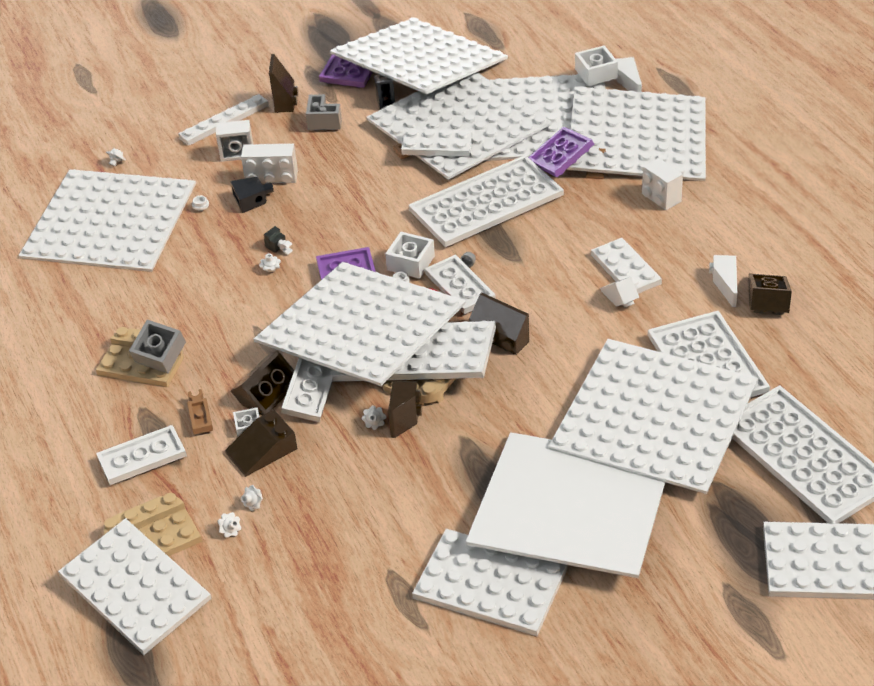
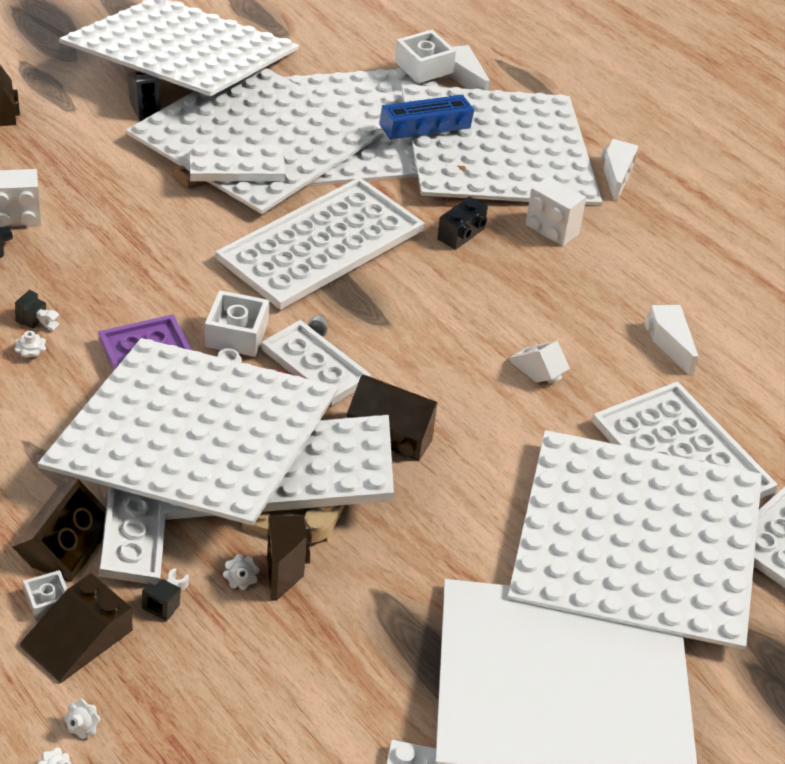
camera: 20 degrees left, 0 degrees up
light grey brick [306,94,342,131] -> none
medium lavender plate [319,54,373,88] -> none
medium lavender plate [528,126,595,177] -> none
white plate [591,238,662,294] -> none
dark brown slope [748,273,792,315] -> none
none -> pearl dark grey piece [142,568,189,621]
none -> blue brick [379,94,474,140]
none -> black brick [437,196,488,250]
none -> white slope [602,139,639,201]

